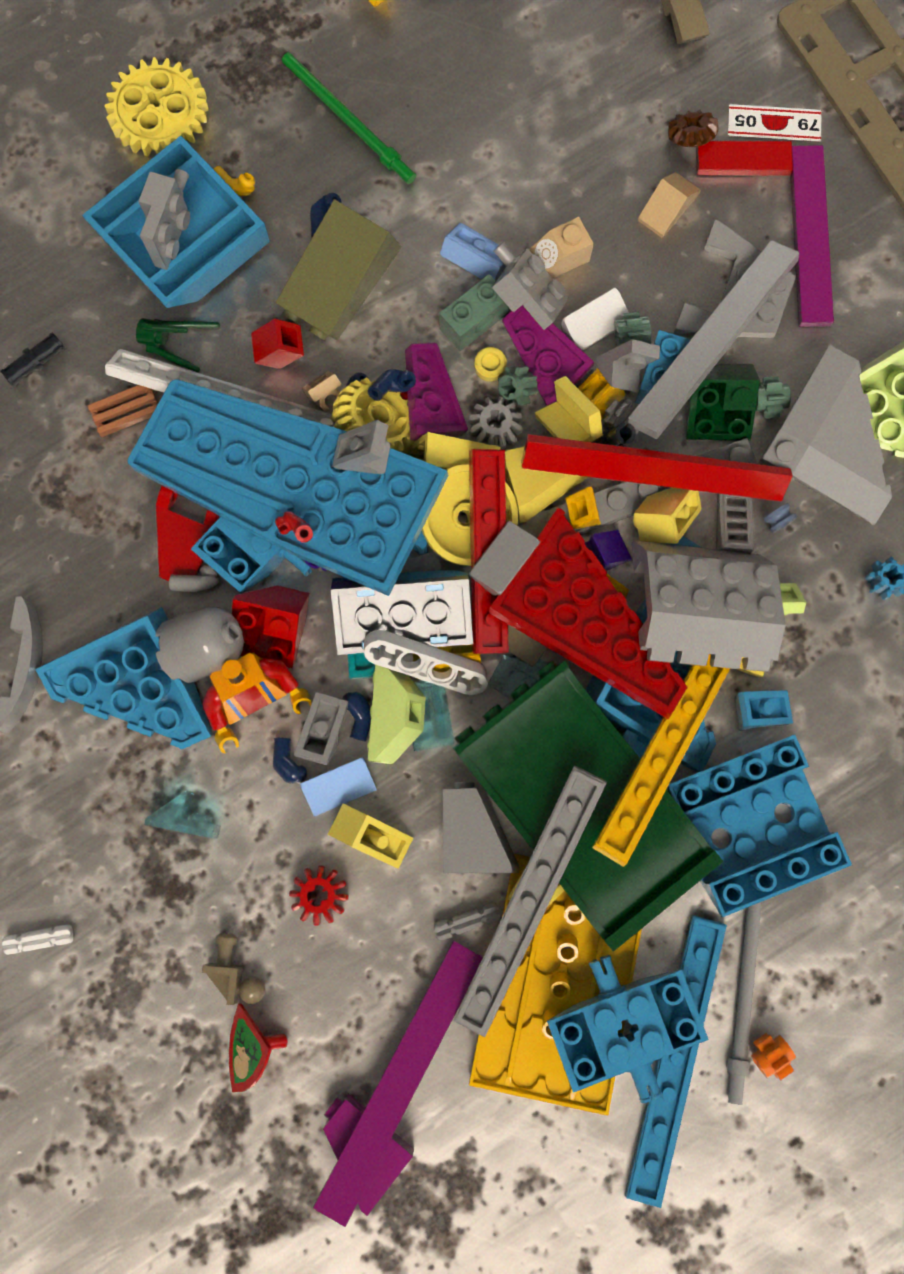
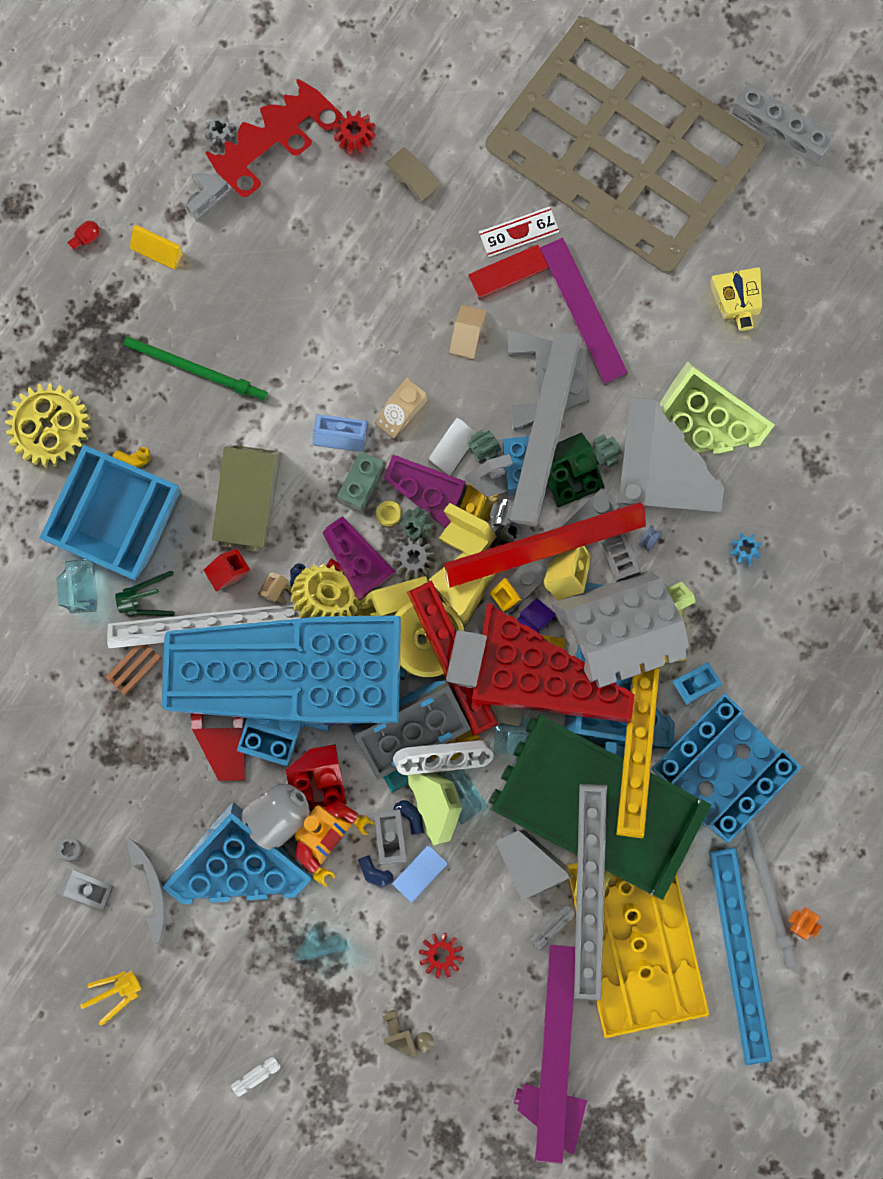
camera: 20 degrees left, 0 degrees up
black pin [0,332,65,388] -> none
light grey plate [138,169,190,270] -> none
light grey arm [169,565,219,592] -> none
shield [229,1003,288,1092] -> none
red arm [275,511,313,543] -> none
dark blue arm [310,193,342,237] -> none
light yellow slope [327,803,413,869] -> none
light grey slope [332,420,390,474] -> none
dark blue arm [368,369,416,401] -> none
light grey plate [492,242,569,330] -> none
dark azure slope [547,955,709,1103] -> none
reddish brown gear [668,110,719,147] -> none
none -> clear light blue slope [56,559,97,614]

